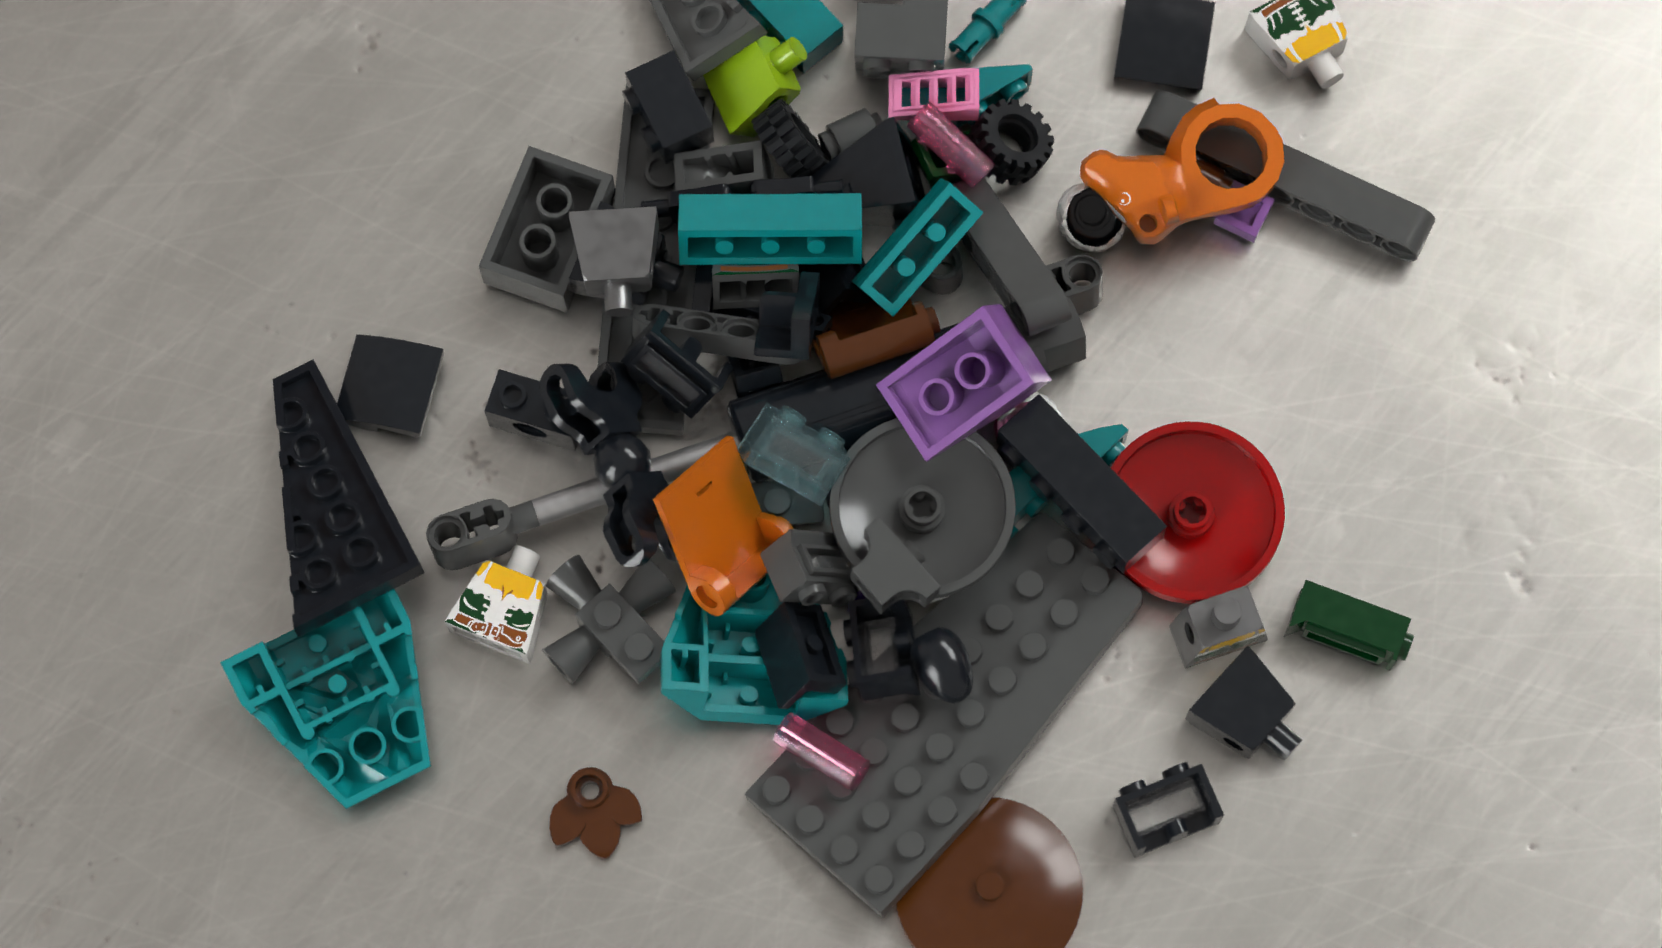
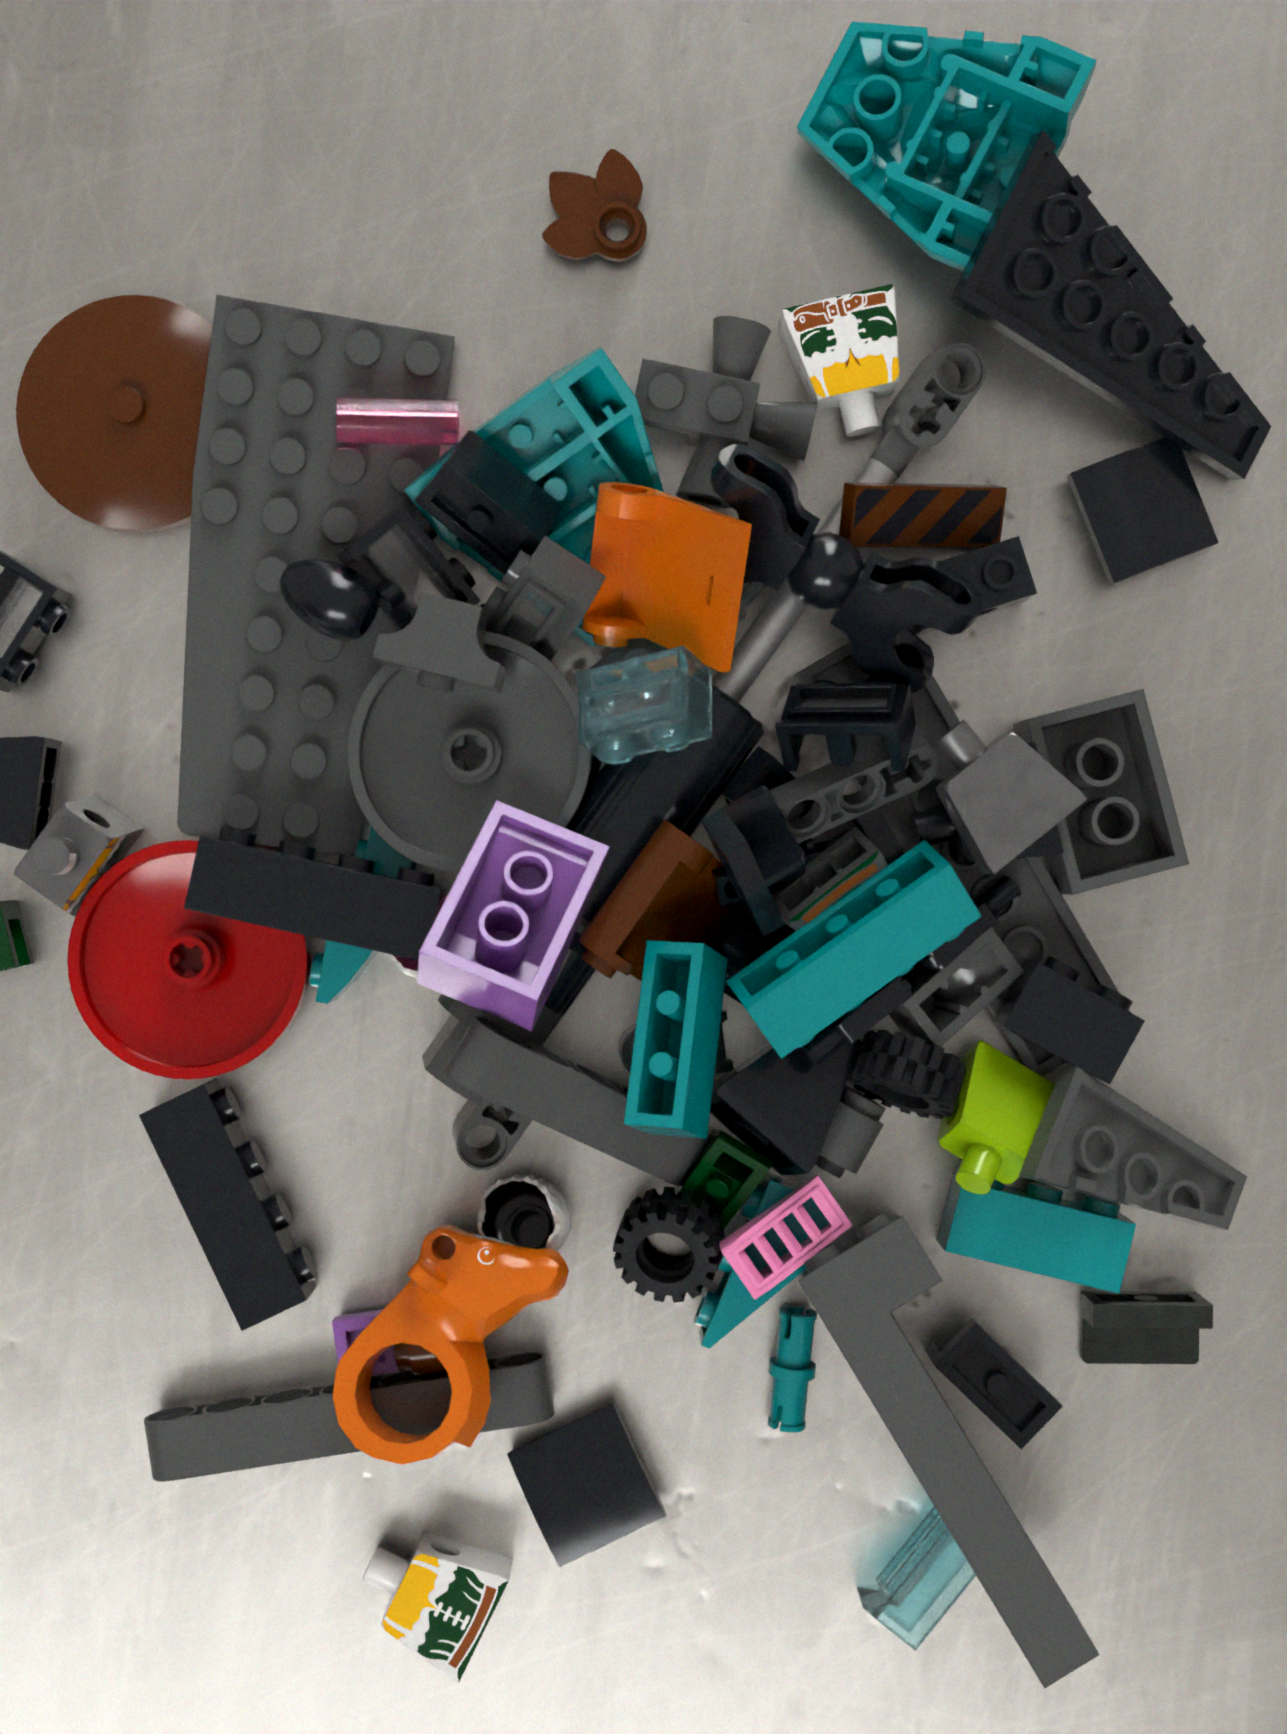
camera: 150 degrees right, 15 degrees up
clear pink piece [906,101,995,188] -> none
none -> black brick [139,1078,318,1331]
none -> reddish brown tile [839,483,1007,547]

